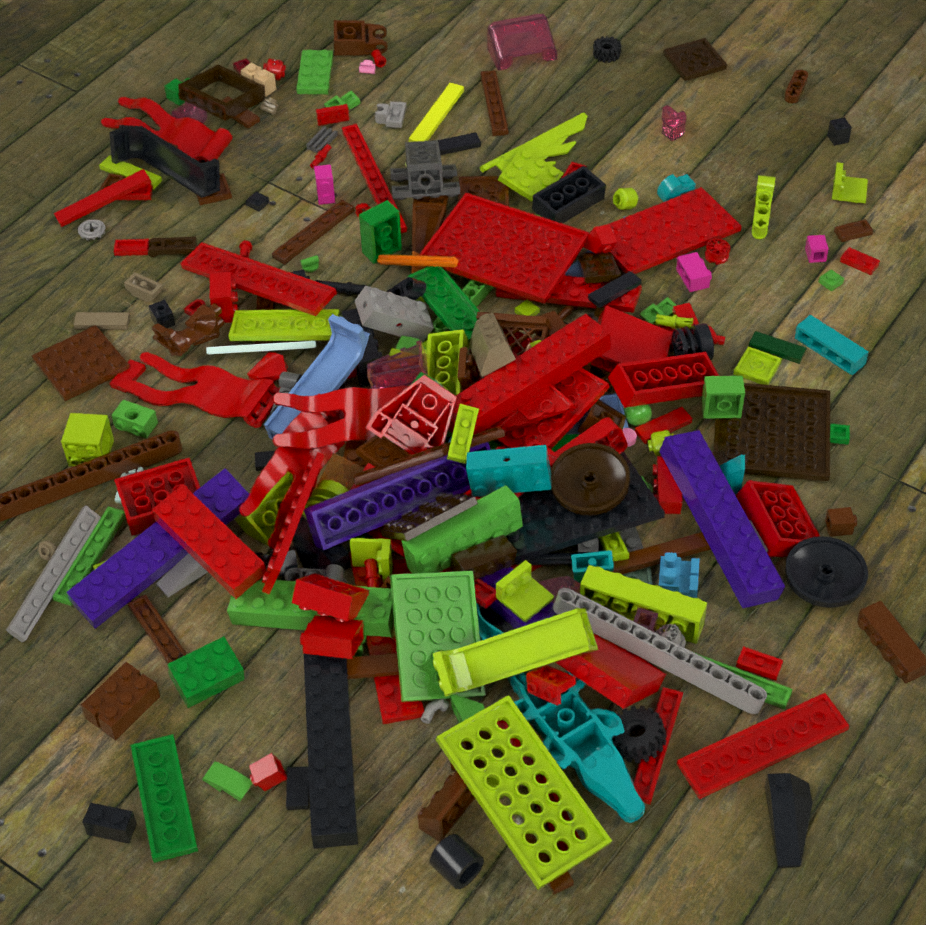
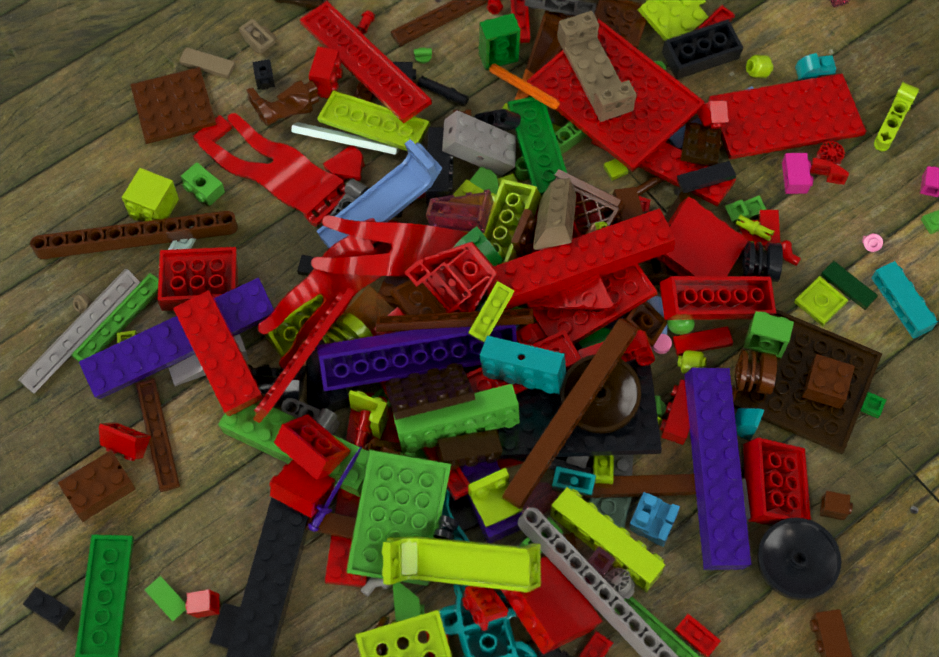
camera: 15 degrees right, 15 degrees up
green brick [167,636,244,708] -> none
red tile [184,299,205,317] -> none
none -> red slope [99,422,151,461]
none -> dark purple sword [308,446,362,532]
none -> black wheel [433,516,459,540]
none -> reddish brown beam [502,318,638,509]
none -> dark tan plate [557,11,637,122]
none -> reddish brown wheel [735,350,777,395]
none -> reddish brown brick [802,354,855,409]
none -> red slope [810,157,849,185]
none -> bright pink plate [862,233,883,252]

